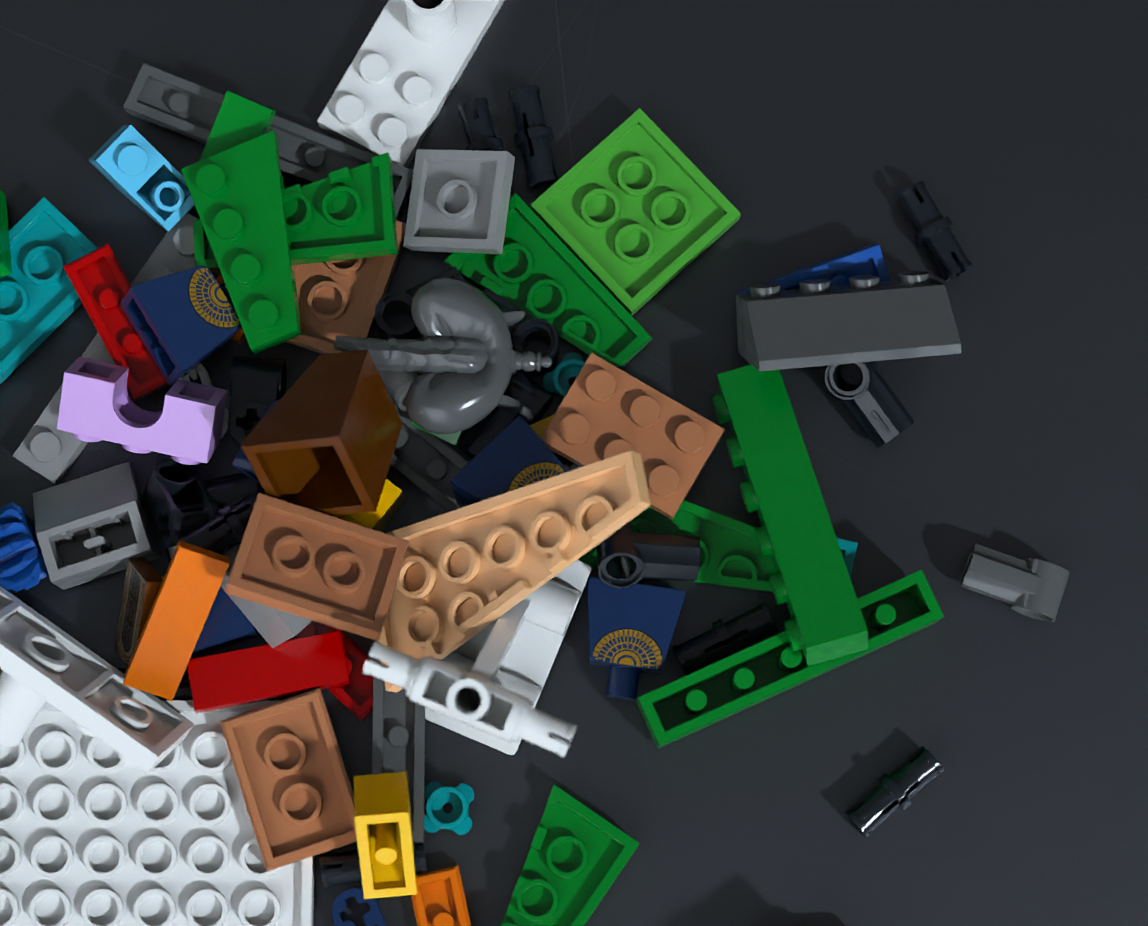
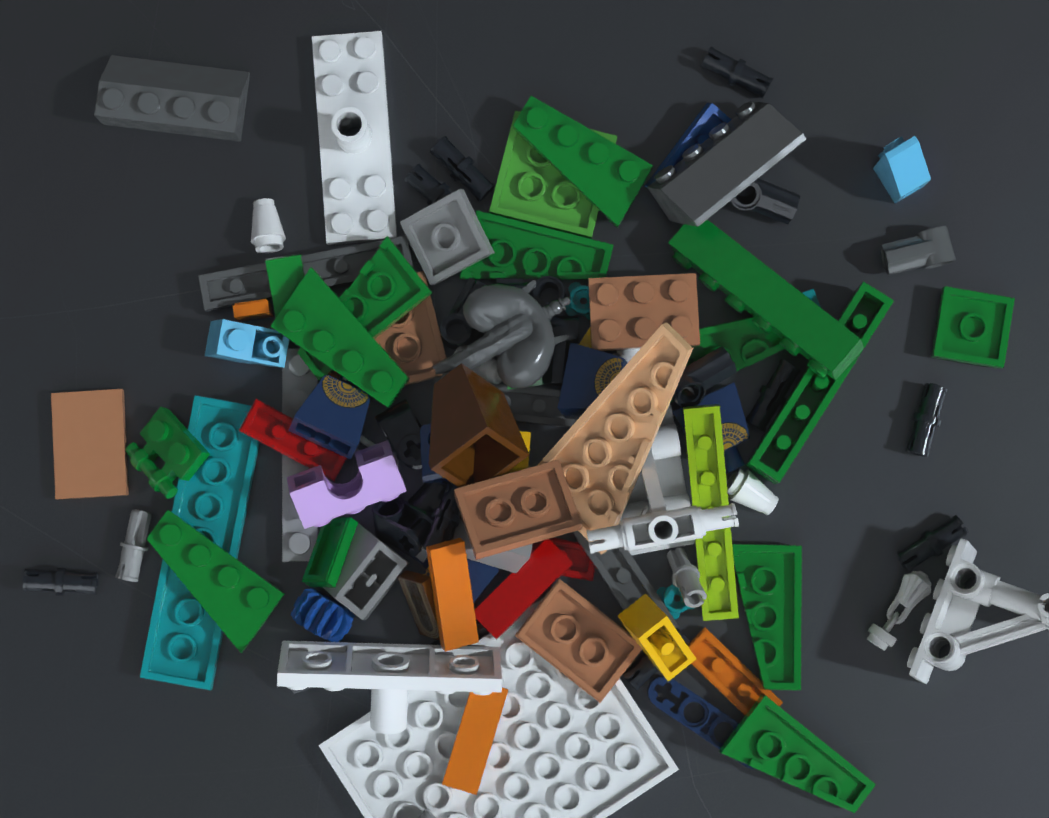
camera: 30 degrees left, 5 degrees up
none -> orange tile [232,299,274,322]
none -> white cone [251,198,286,253]
none -> green tile [302,517,358,588]
none -> orange tile [442,687,509,795]
none -> green wing [513,96,653,229]
none -> light grey axle [667,547,707,608]
none -> lime plate [683,404,739,621]
none -> white cone [727,468,779,515]
none -> medium azure slope [873,136,931,203]
none -> green plate [931,286,1015,369]

